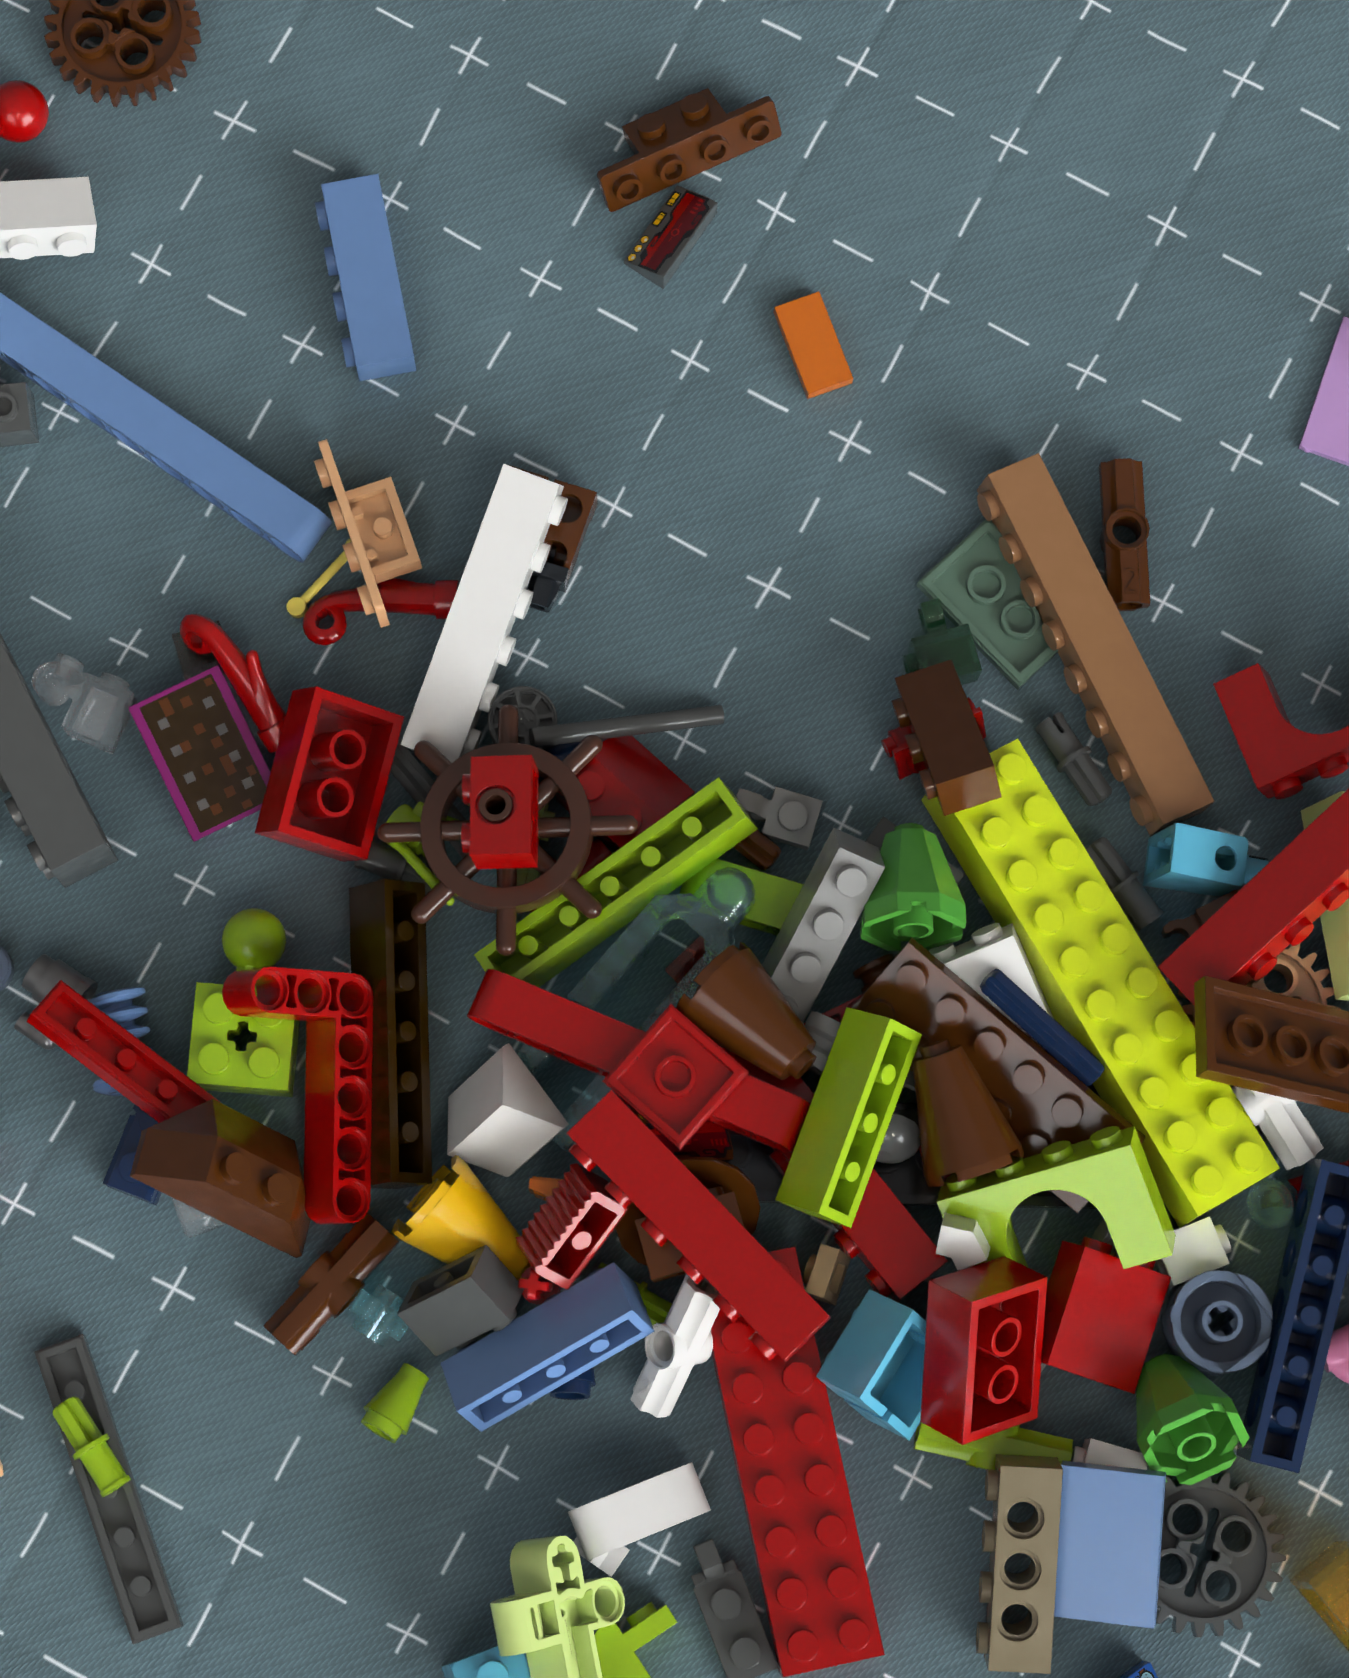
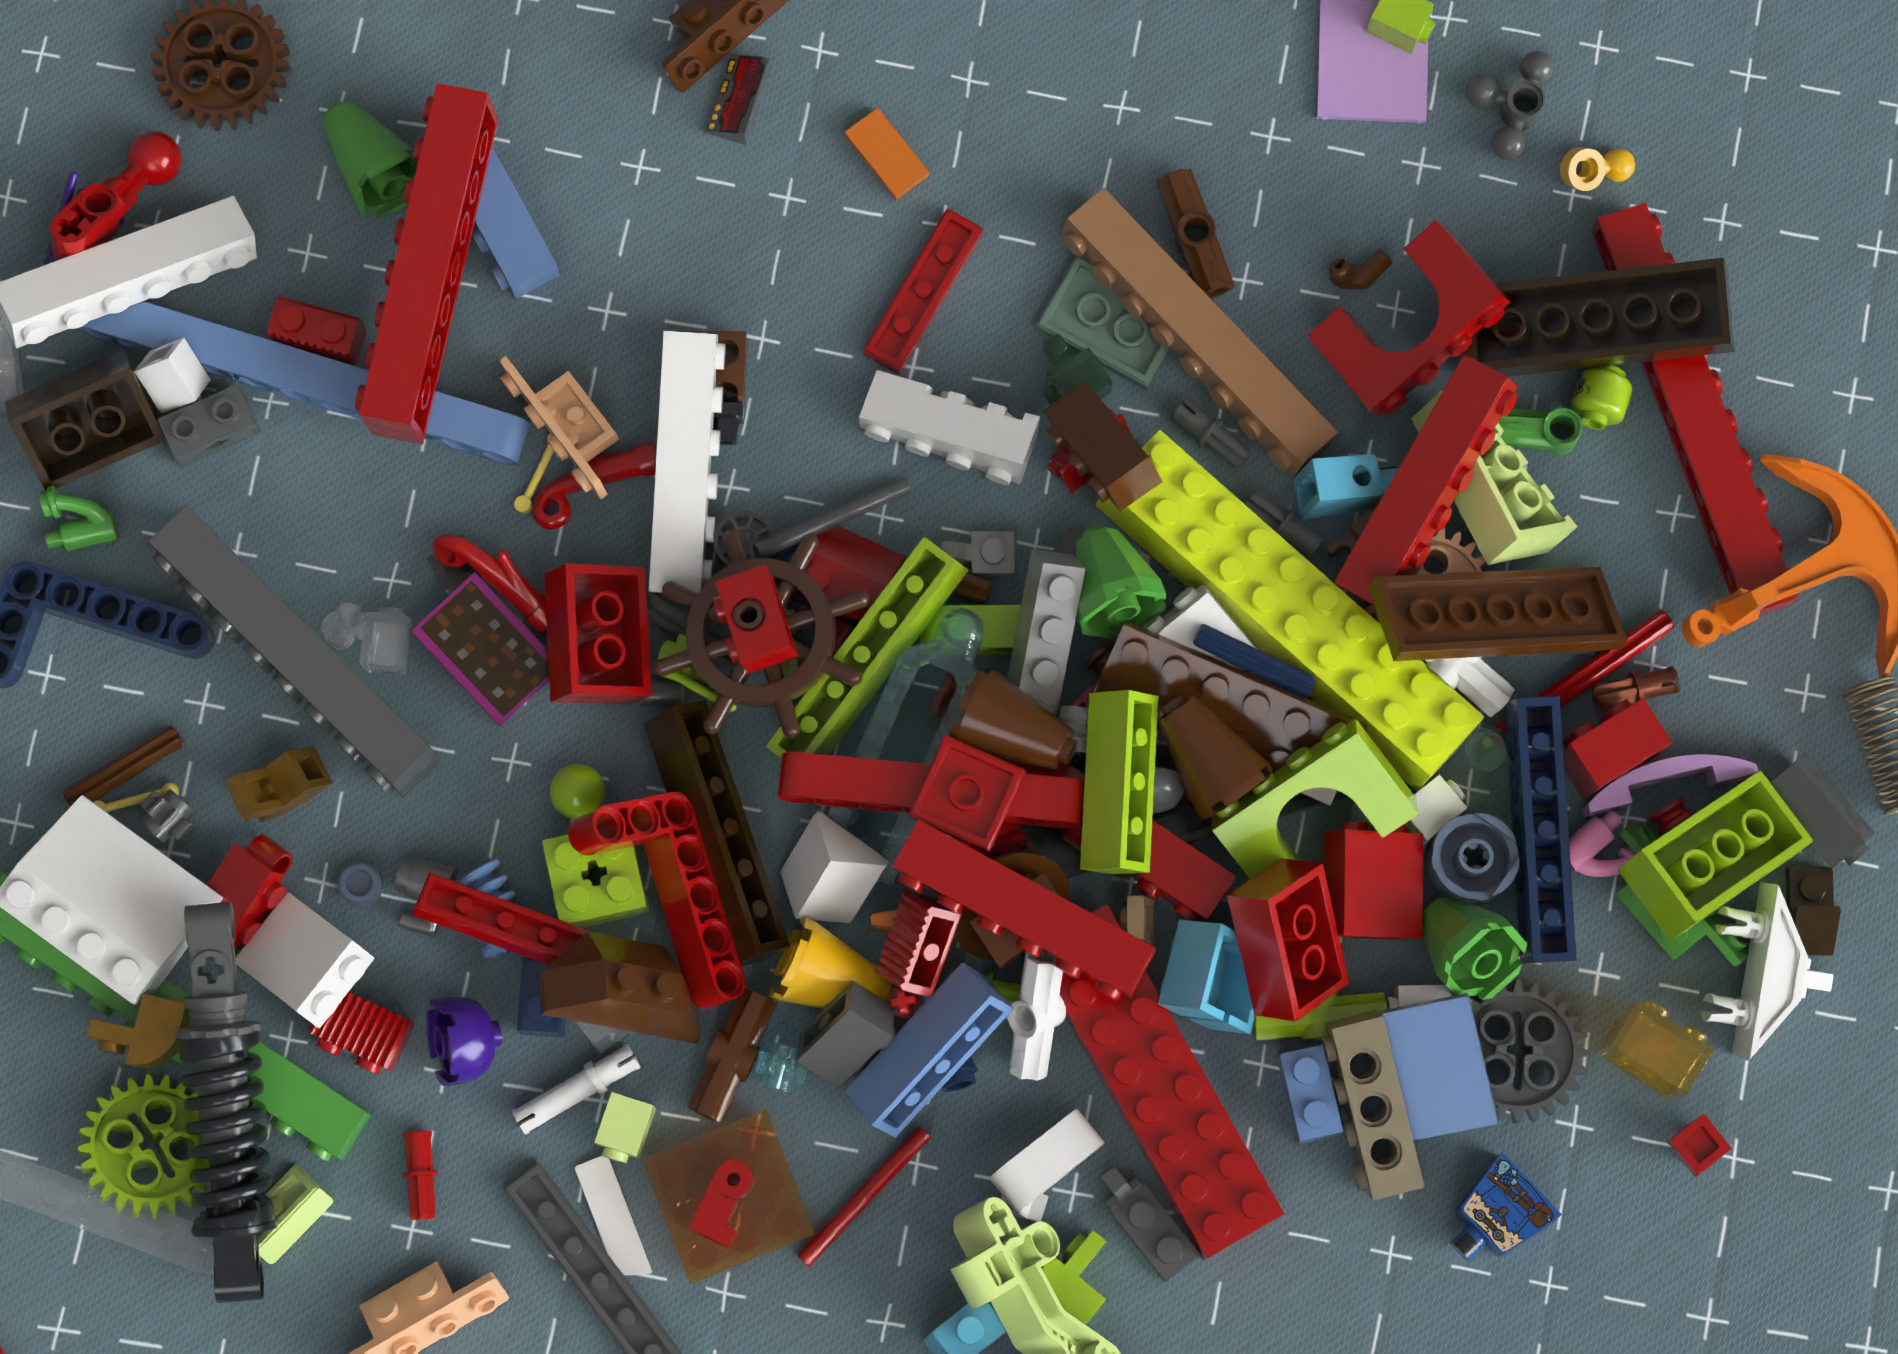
camera: 15 degrees left, 0 degrees up
lime axle [53,1396,131,1497] -> none
lime cone [361,1363,429,1443] -> none
white piece [935,1213,991,1271] -> none
none -> red brick [266,296,366,366]
none -> bright green cone [322,102,418,218]
none -> red brick [355,83,499,445]
none -> dark purple cylinder [426,997,502,1086]
none -> white pin [512,1043,641,1135]
none -> white sticker [575,1156,652,1276]
none -> yellowish green brick [594,1092,656,1164]
none -> clear orange plate [642,1110,815,1284]
none -> red leg [689,1159,754,1250]
none -> red bar [797,1126,931,1267]
none -> white wedge [859,370,1040,485]
none -> red tile [863,208,984,375]
none -> medium blue brick [1277,1045,1343,1145]
none -> reddish brown arm [1329,249,1392,290]

